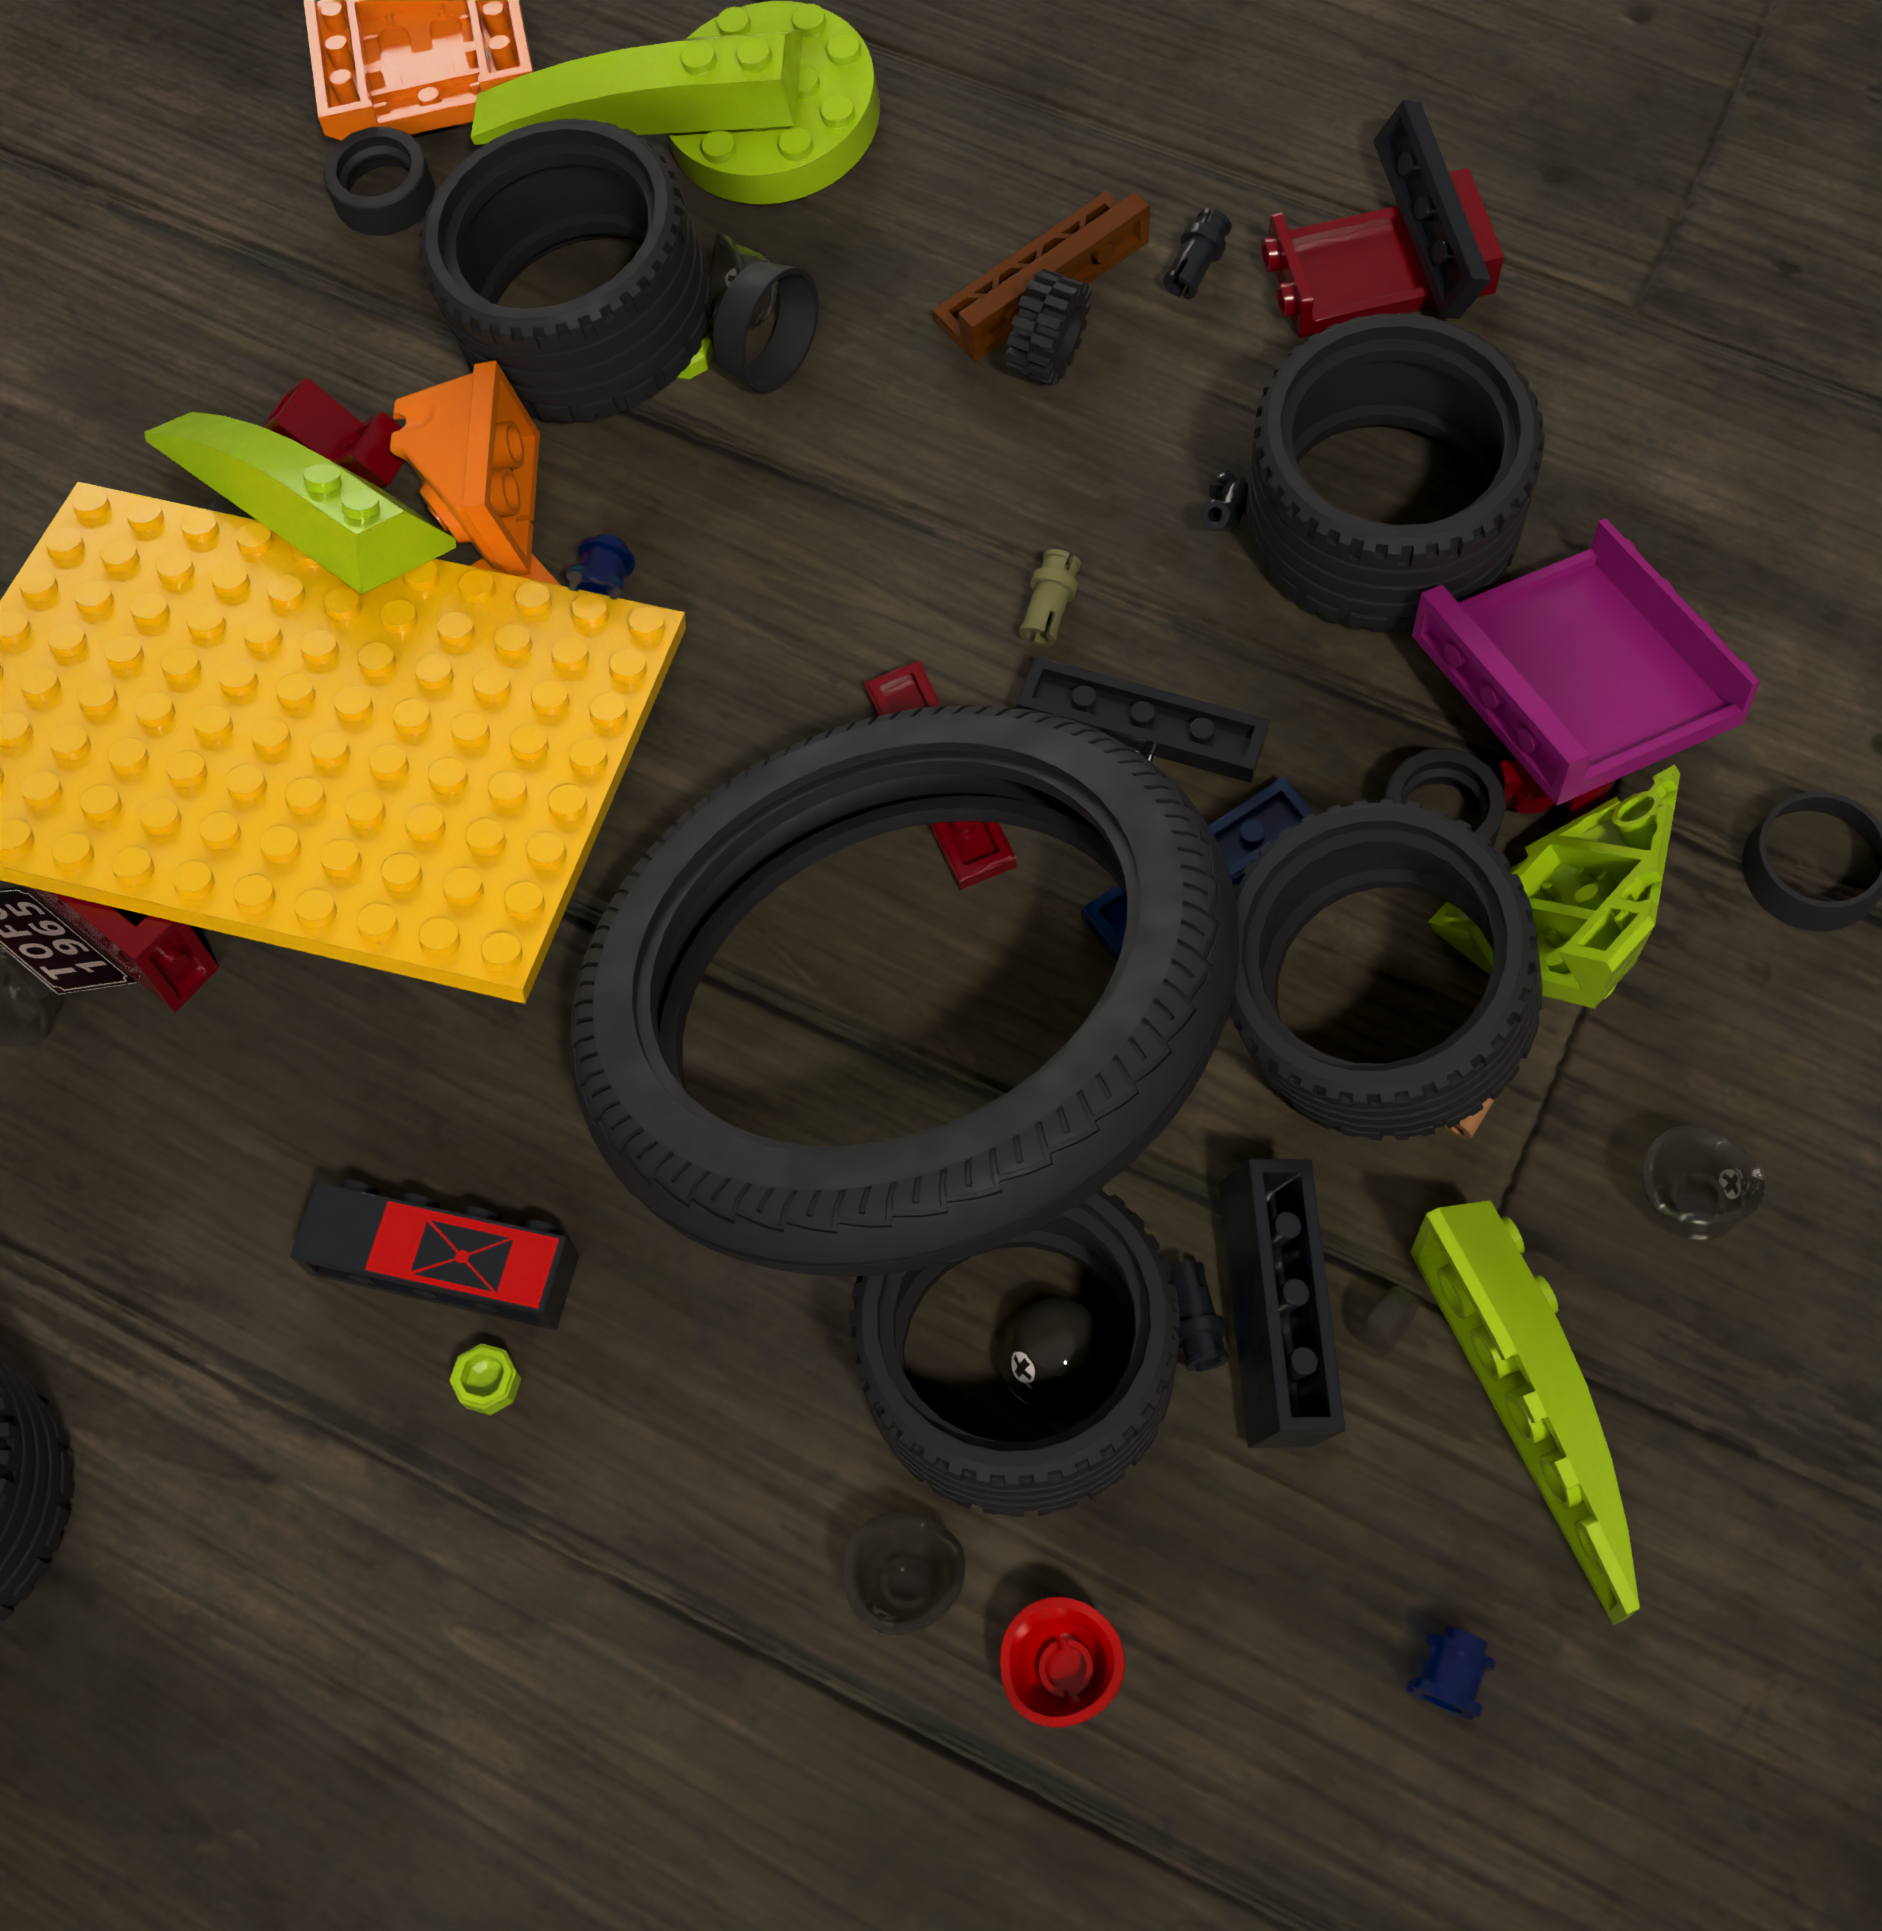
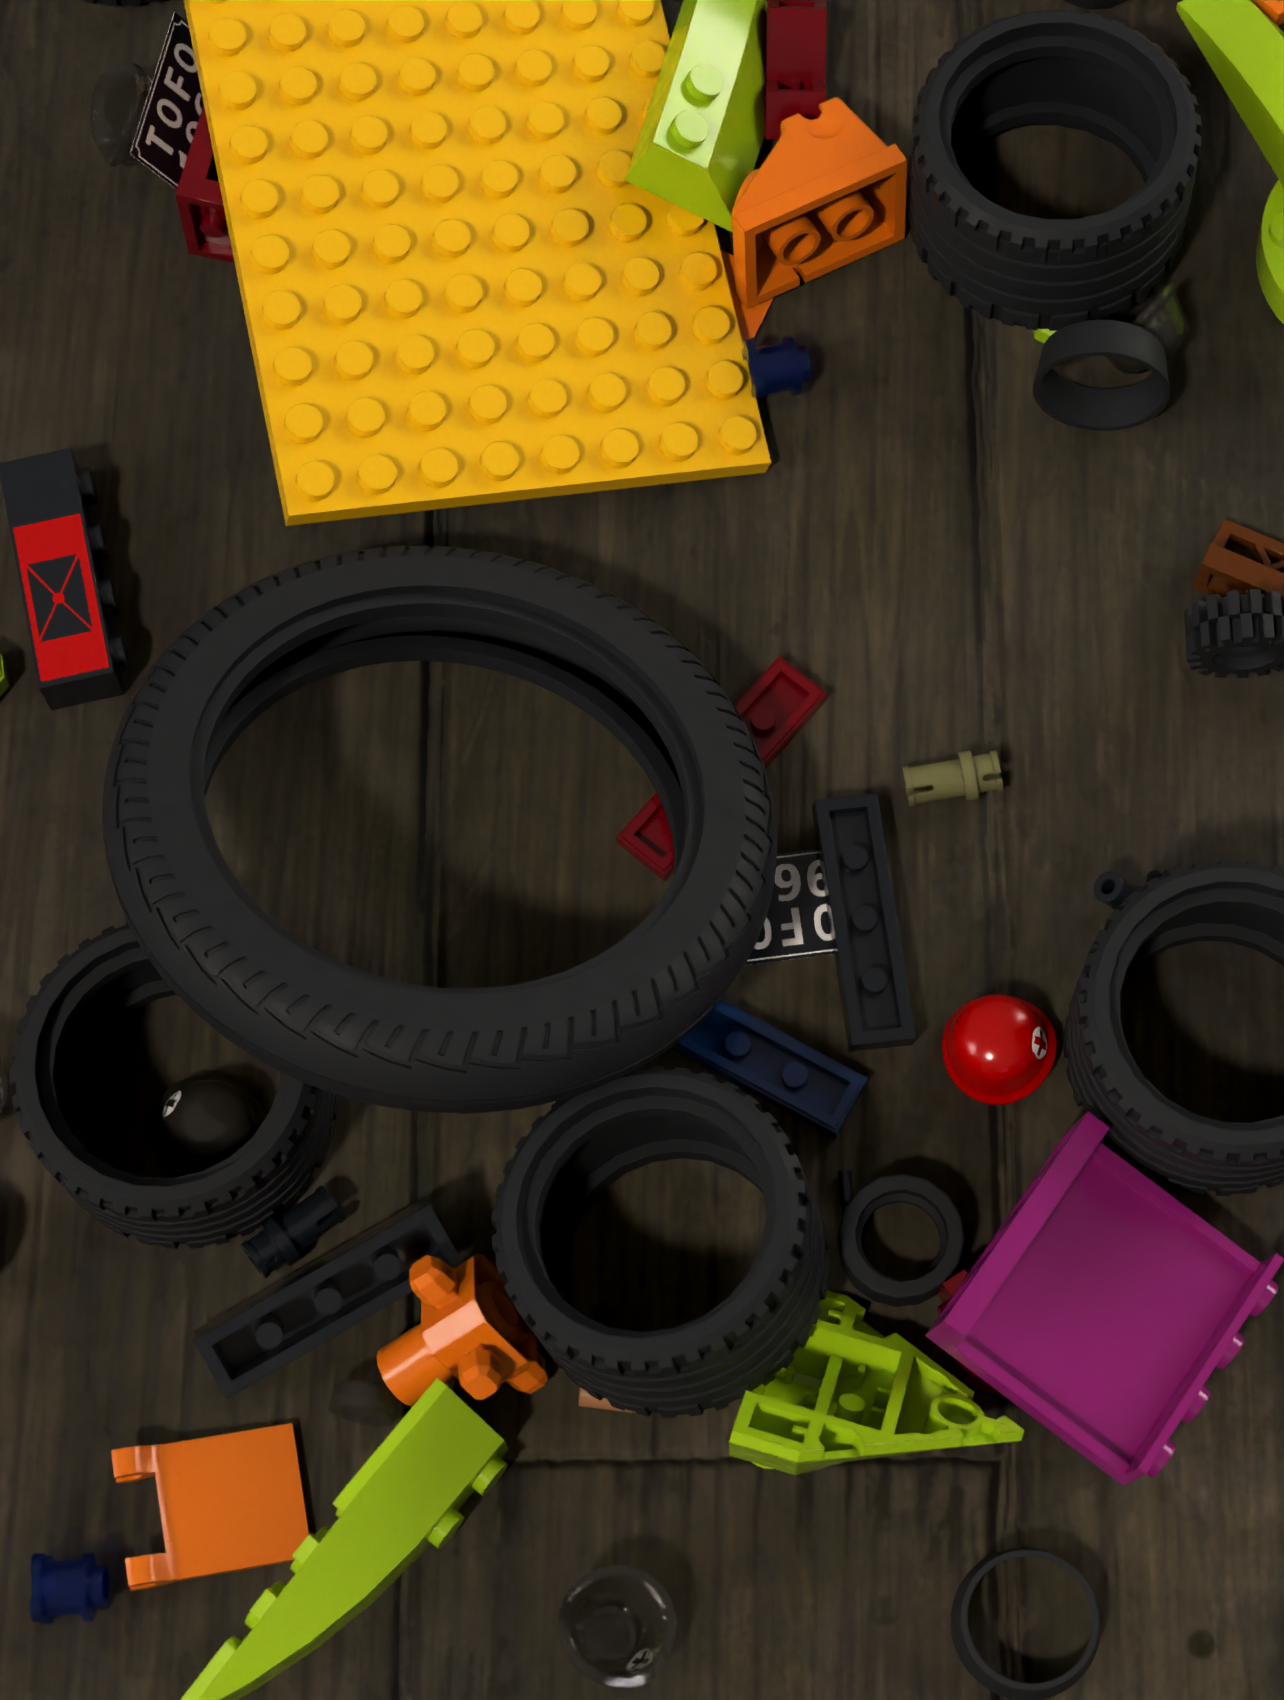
camera: 60 degrees right, 5 degrees up
none -> orange flag [111,1423,309,1591]
none -> orange piece [377,1254,548,1406]
none -> red helmet [942,994,1057,1105]

